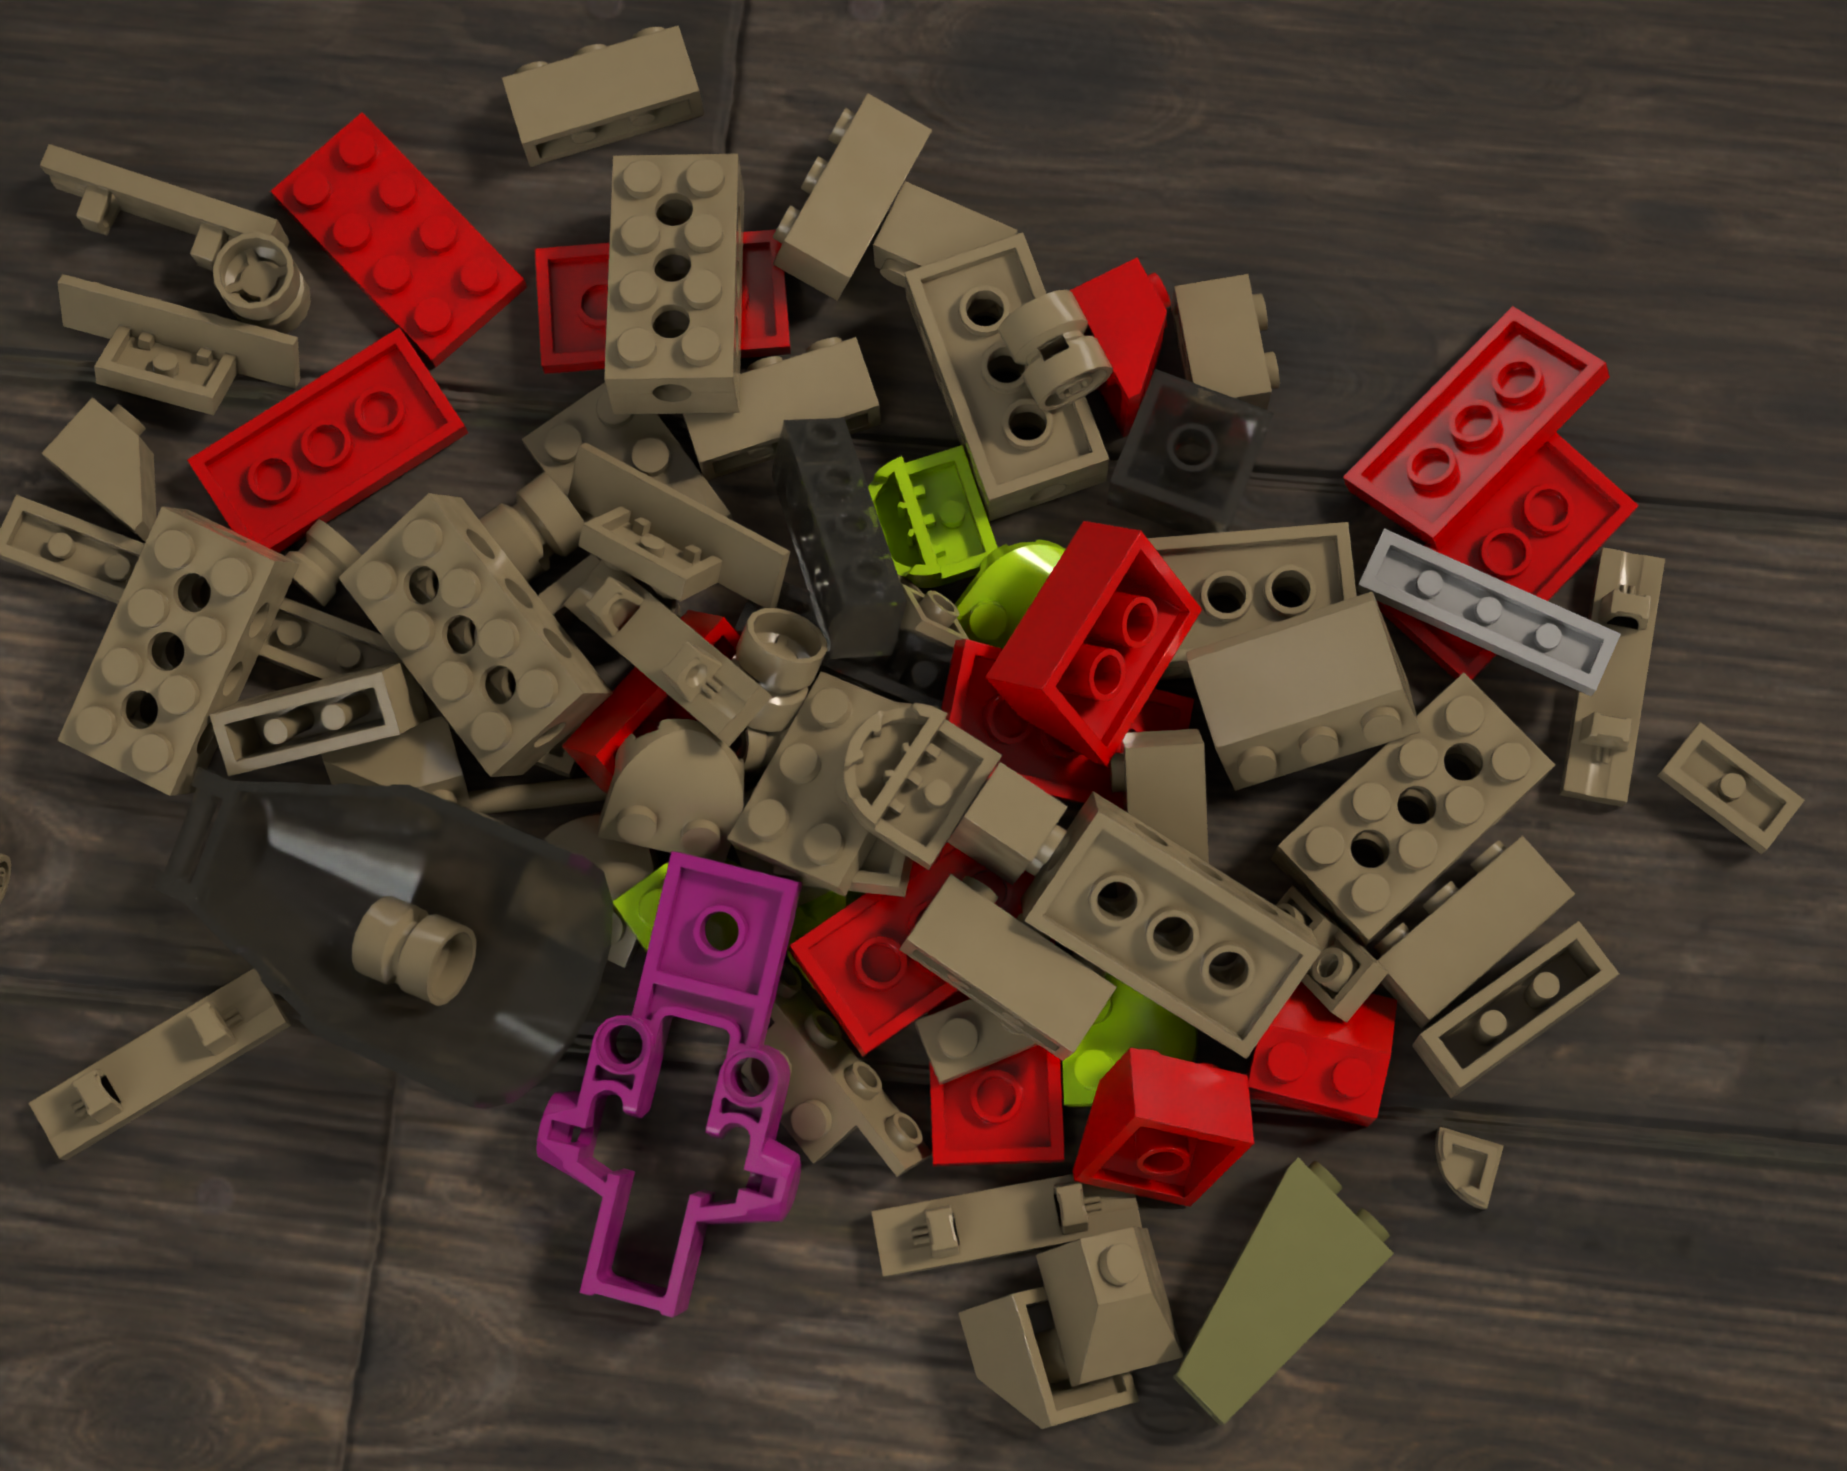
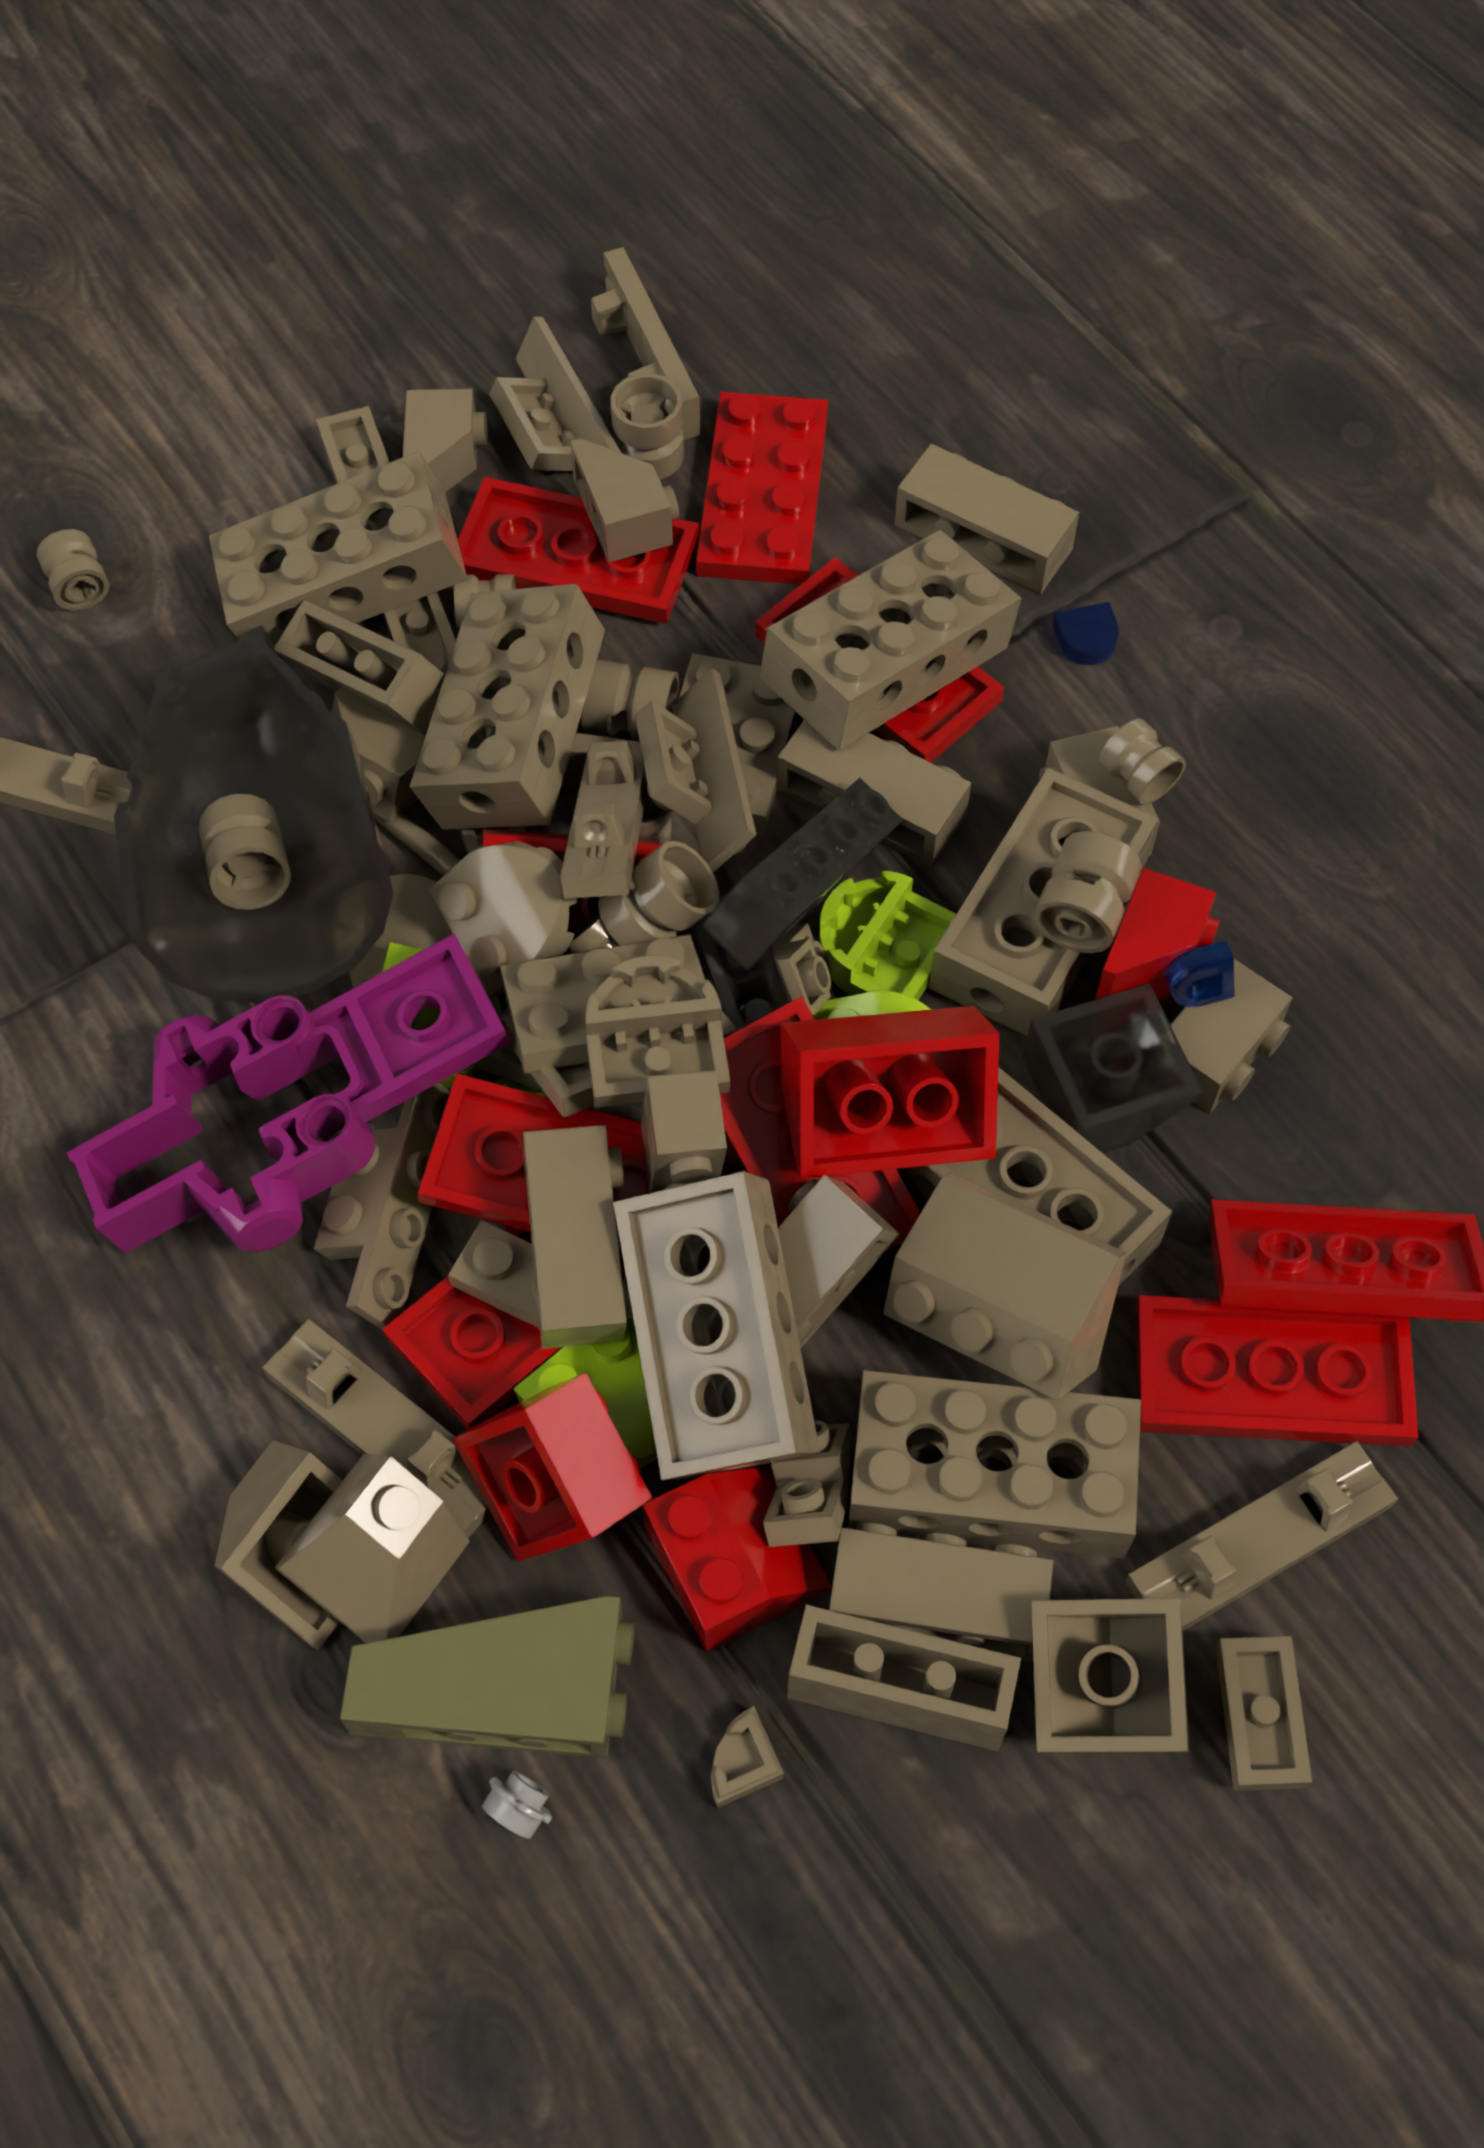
camera: 45 degrees right, 15 degrees down
dark tan brick [773,93,932,301] -> none
light grey plate [1356,528,1621,696] -> none
none -> light grey plate [482,1771,552,1839]
none -> dark tan slope [570,438,679,563]
none -> dark tan slope [1031,1598,1189,1753]
none -> clear blue tile [1052,602,1119,665]
none -> dark tan wheel [1099,718,1186,805]
none -> clear blue tile [1165,940,1235,1007]

